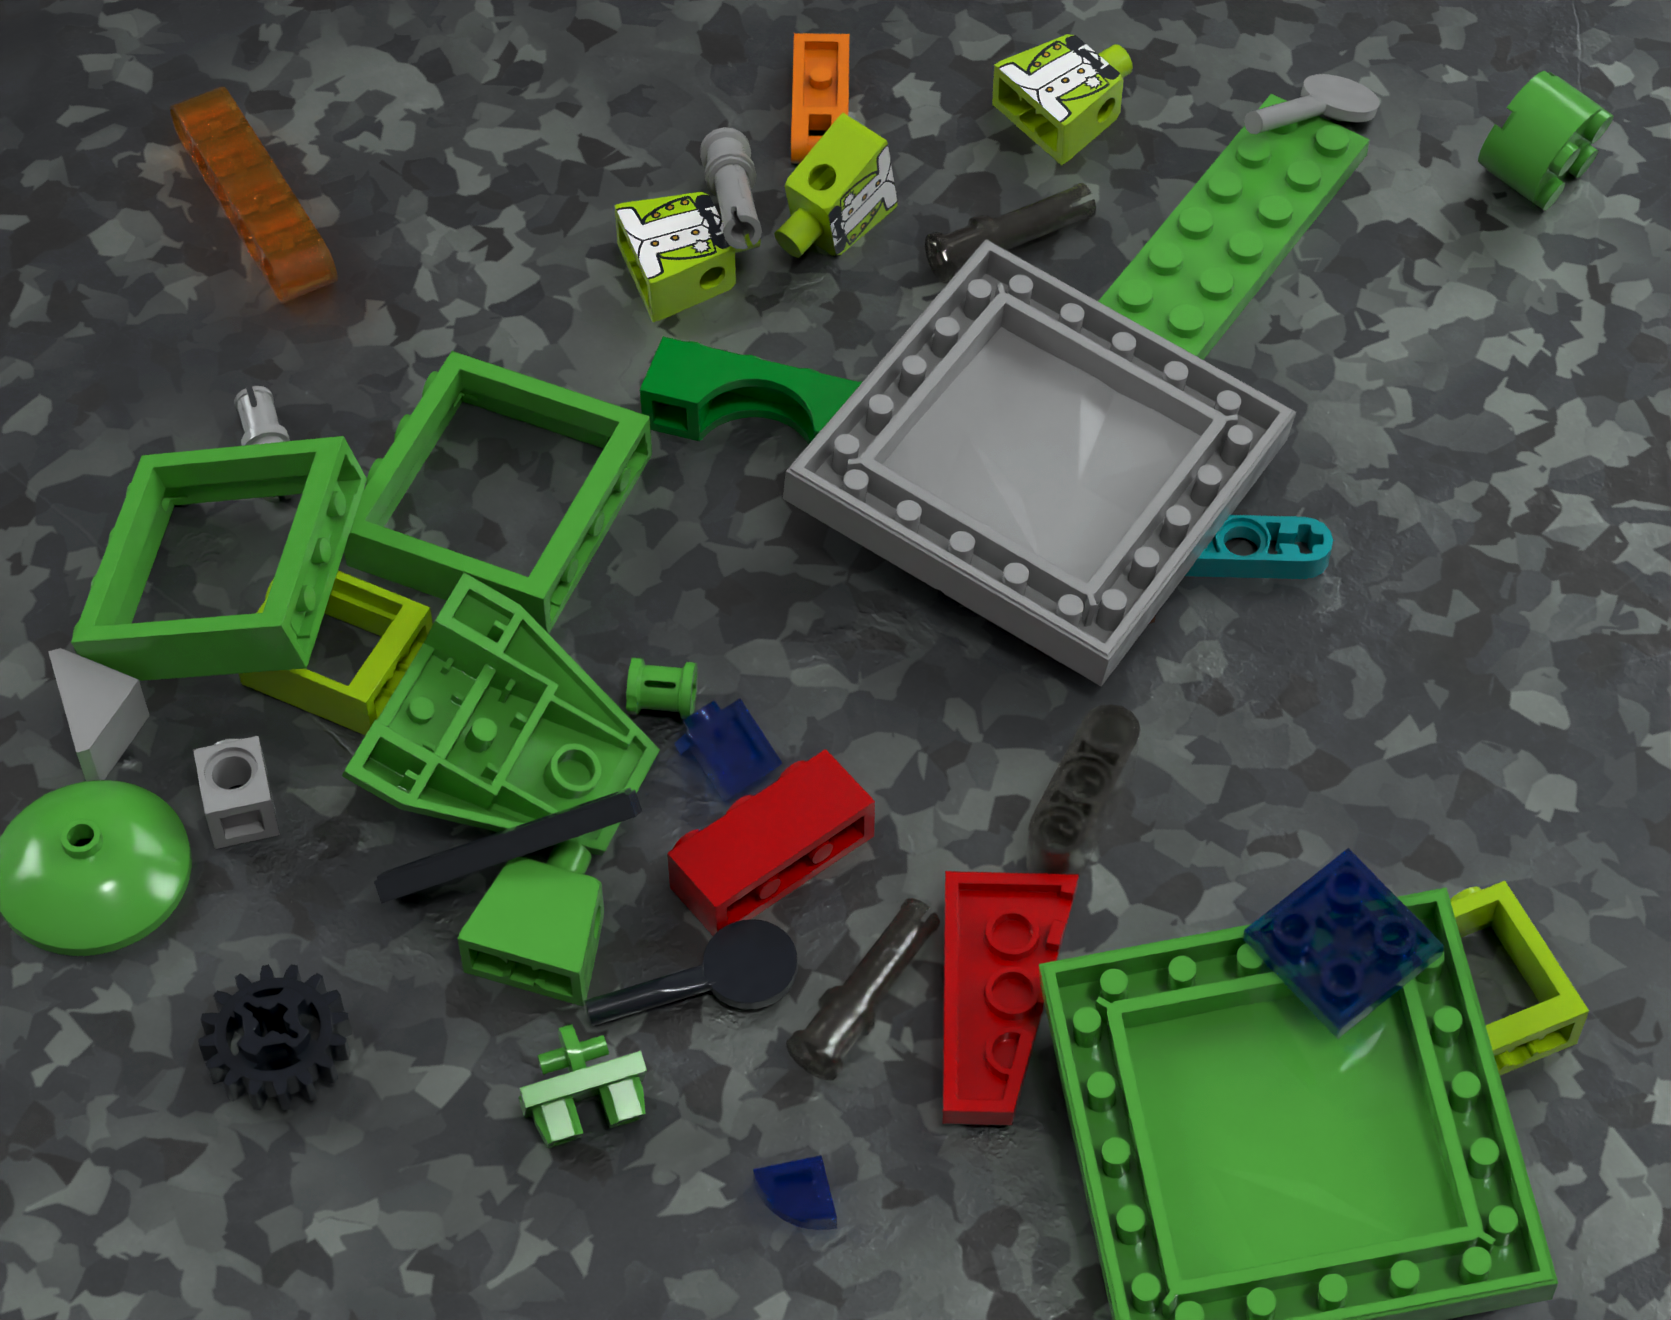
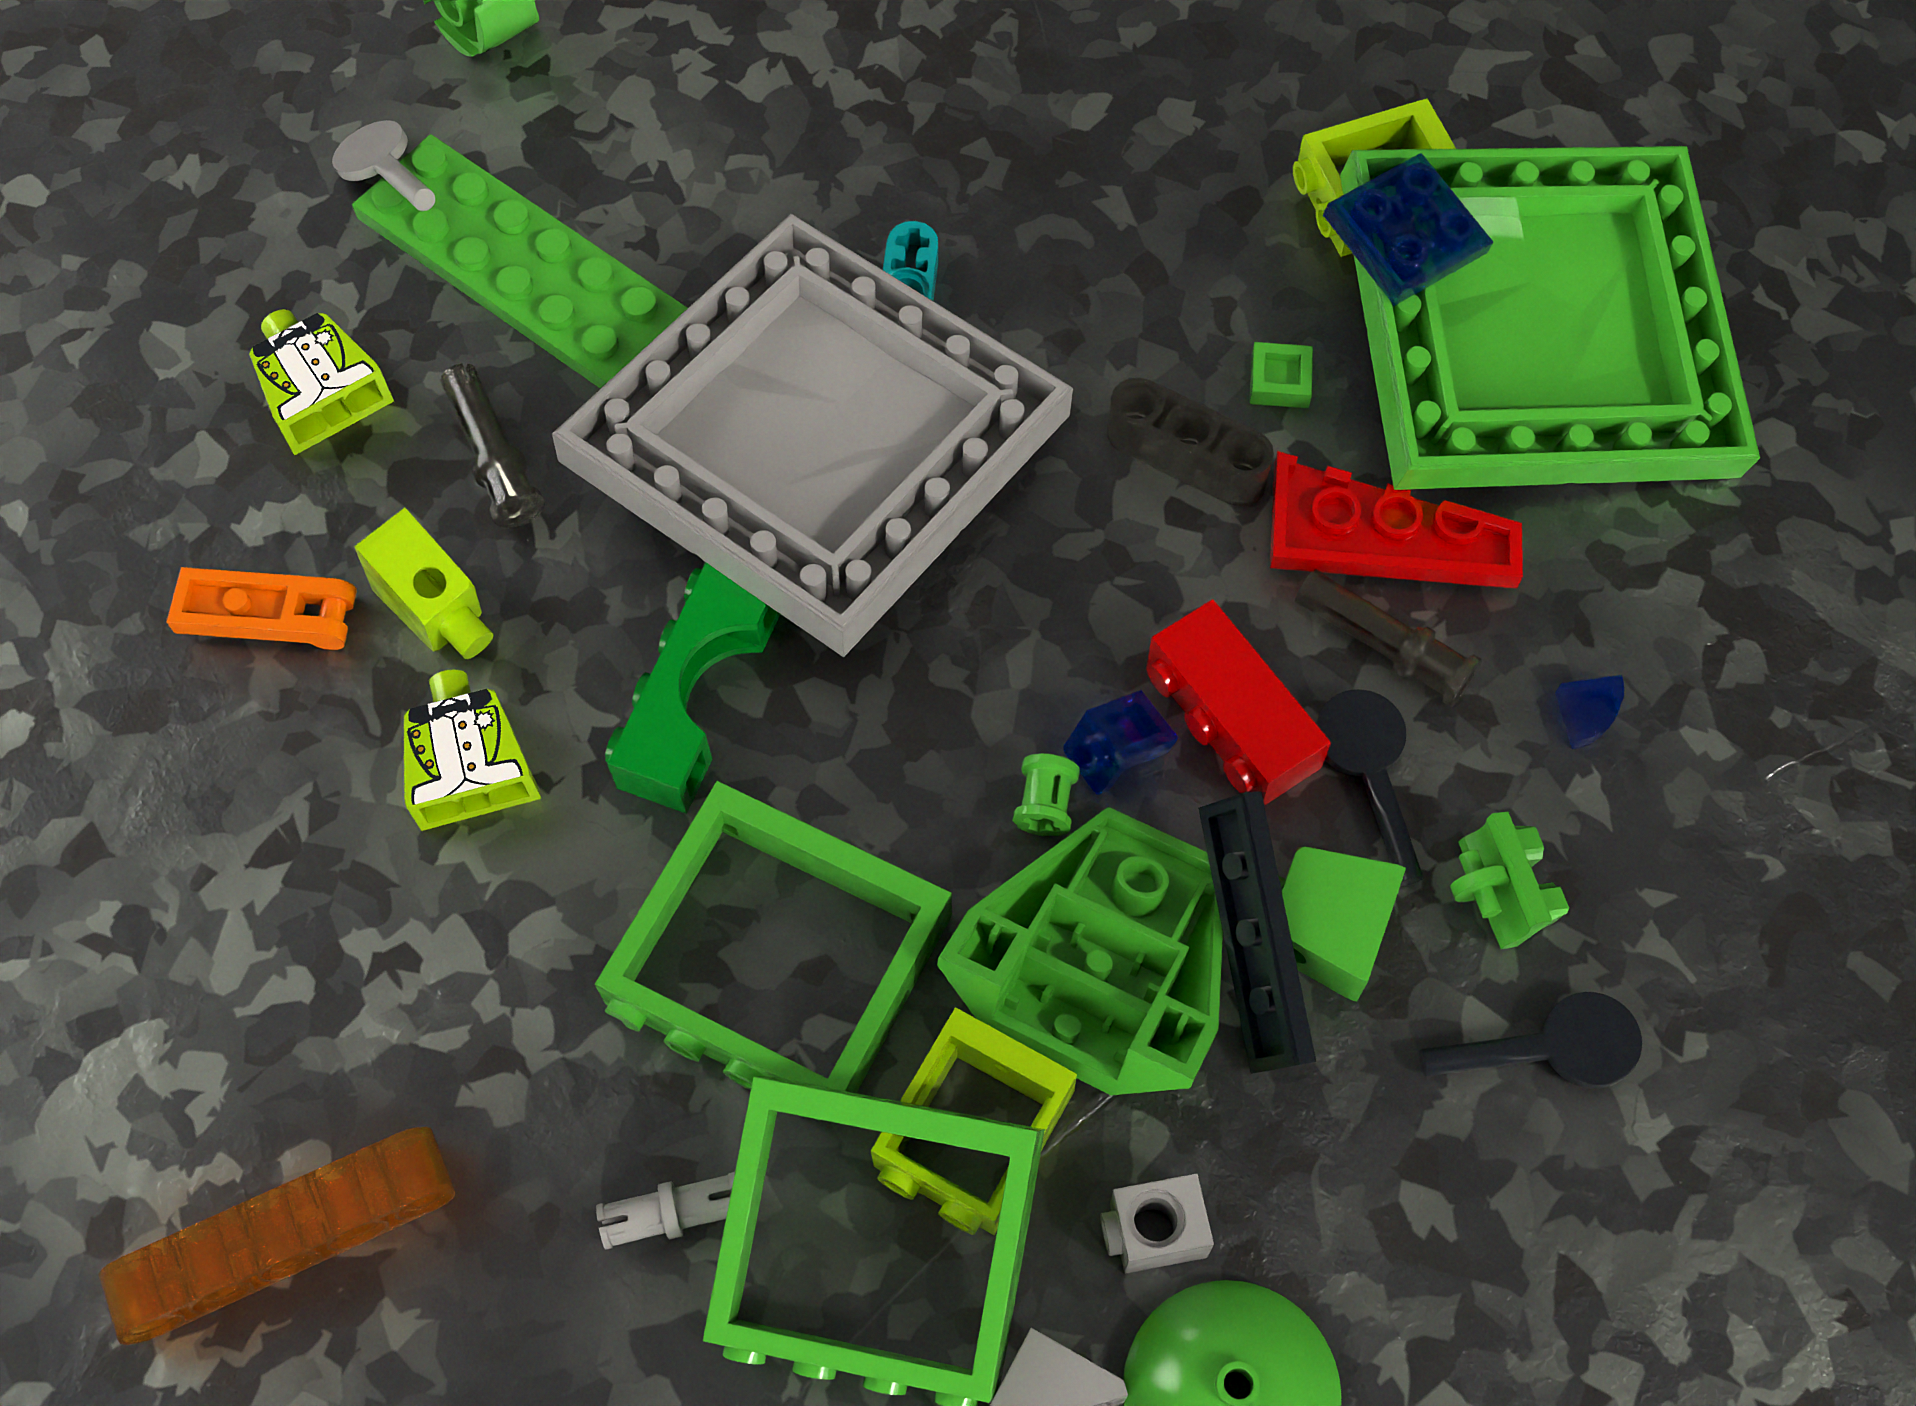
camera: 85 degrees left, 10 degrees up
black gear [198,964,352,1110] -> none
light grey pin [700,127,762,249] -> none
none -> bright green tile [1250,342,1313,408]
none -> black piece [1420,992,1642,1089]

